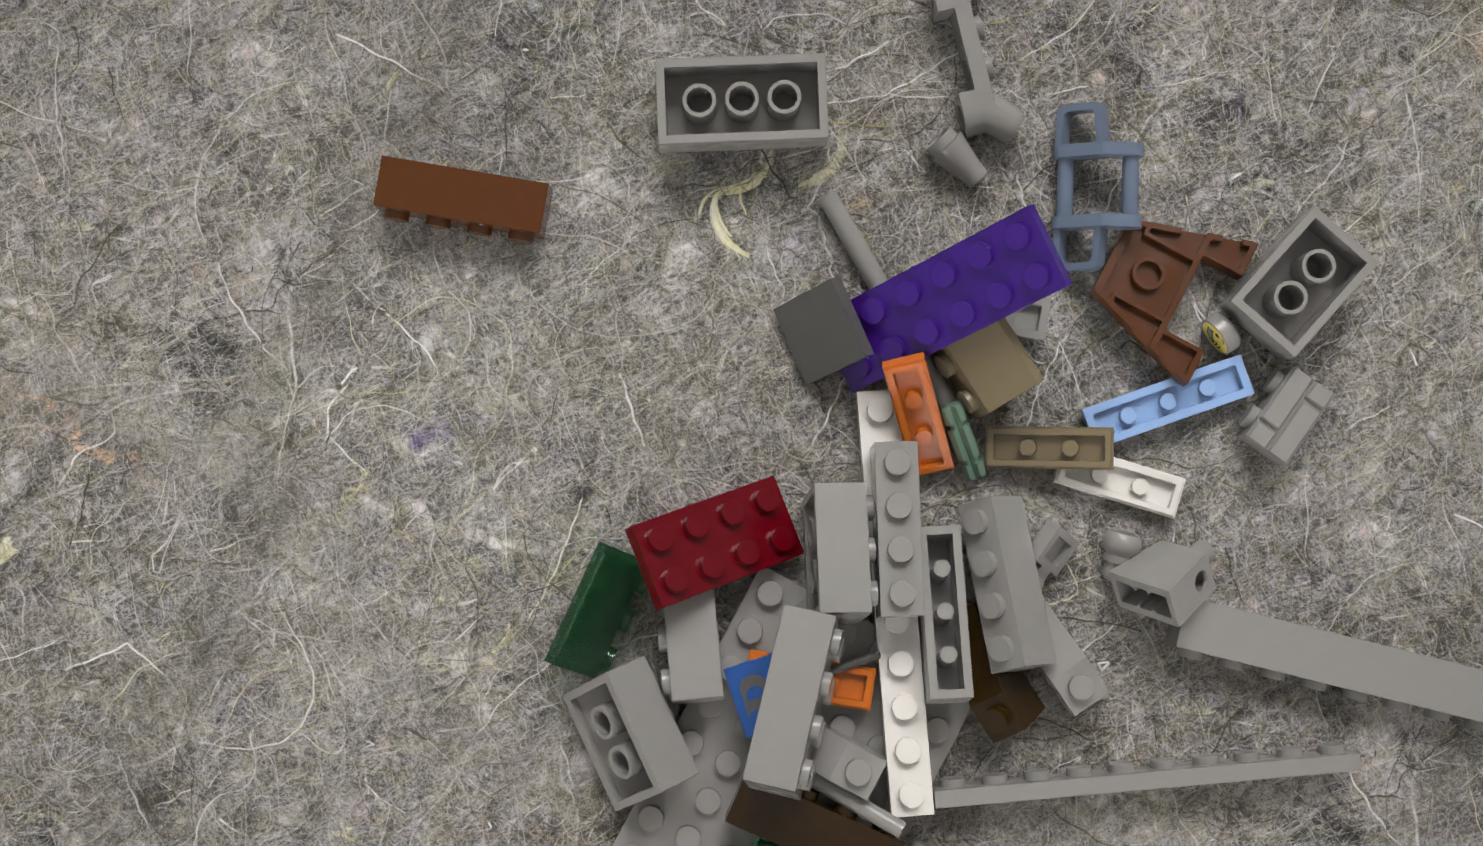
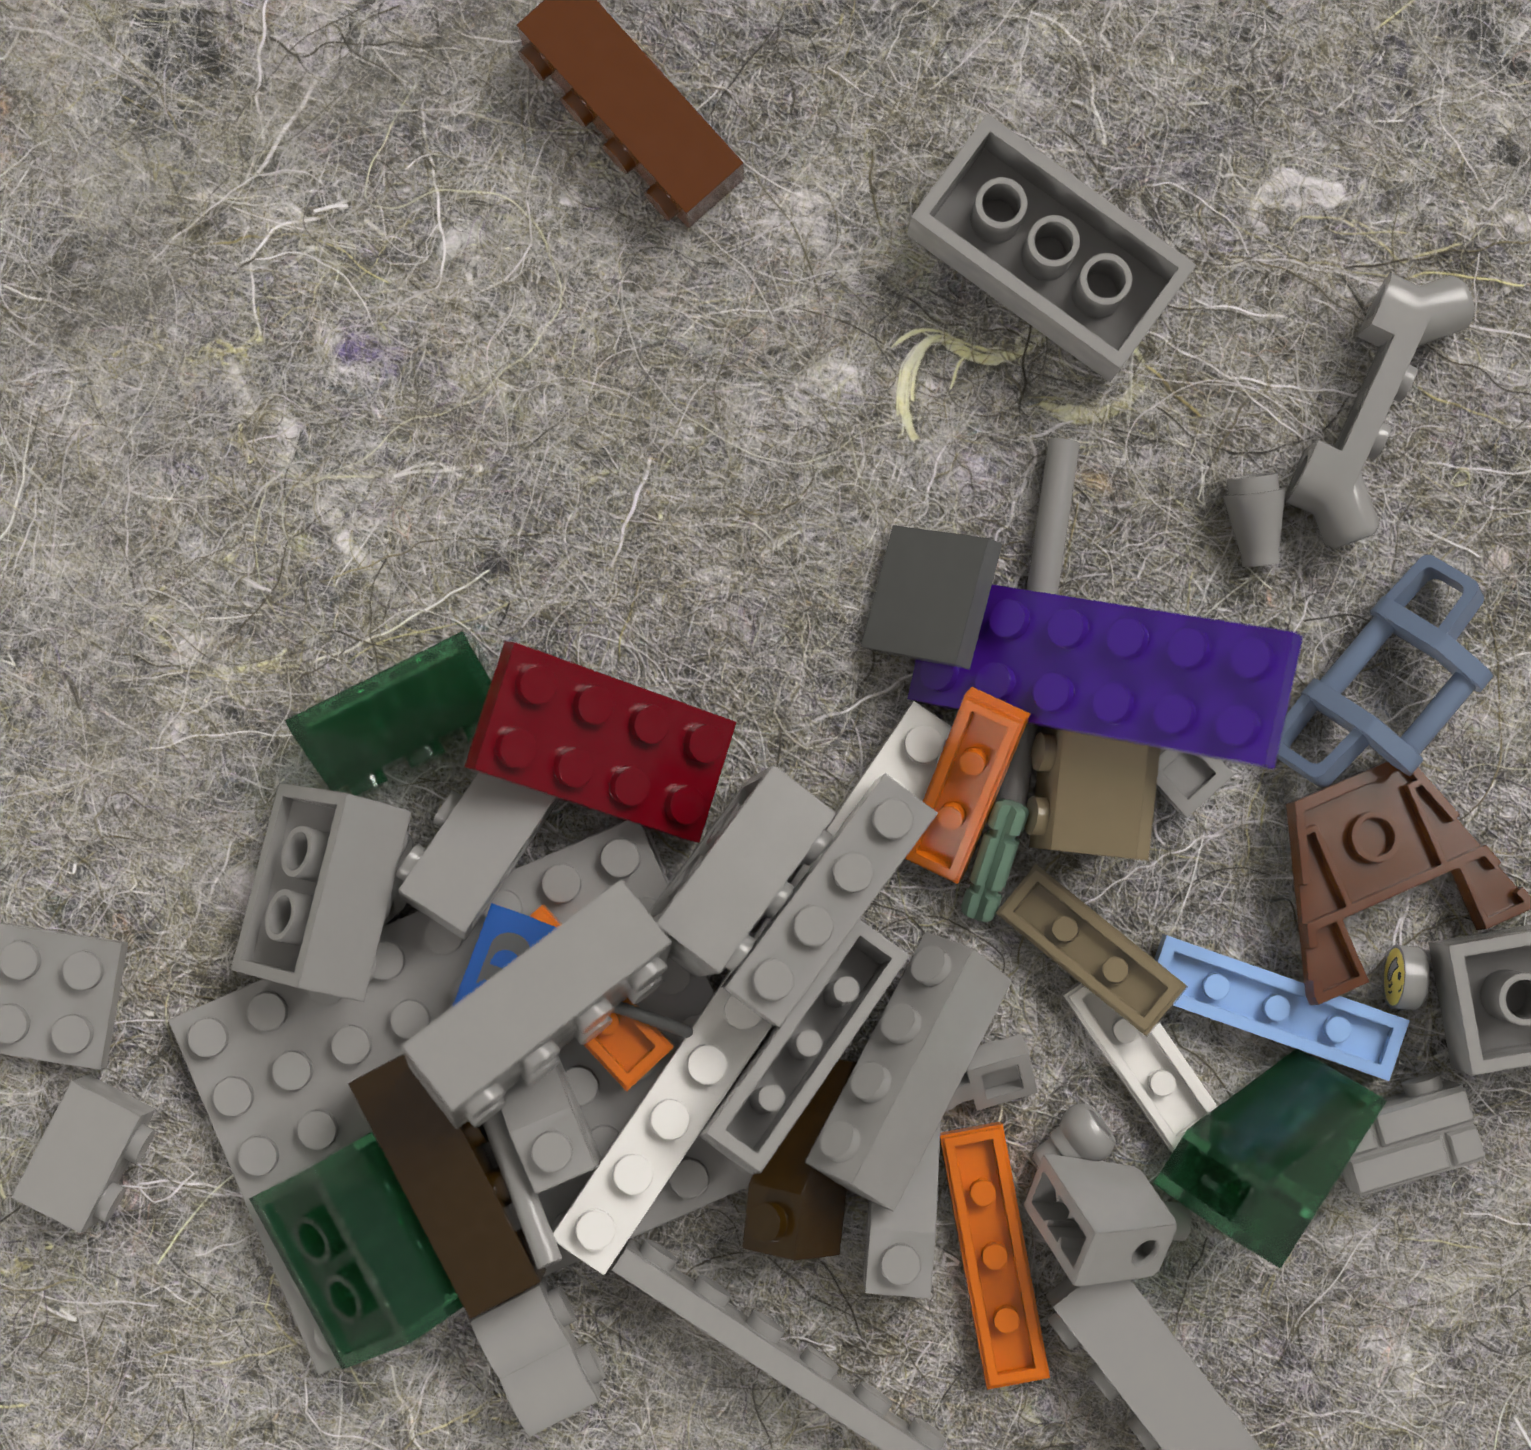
camera: 40 degrees right, 0 degrees up
none -> orange tile [940,1121,1050,1390]
none -> clear green slope [1153,1049,1387,1269]

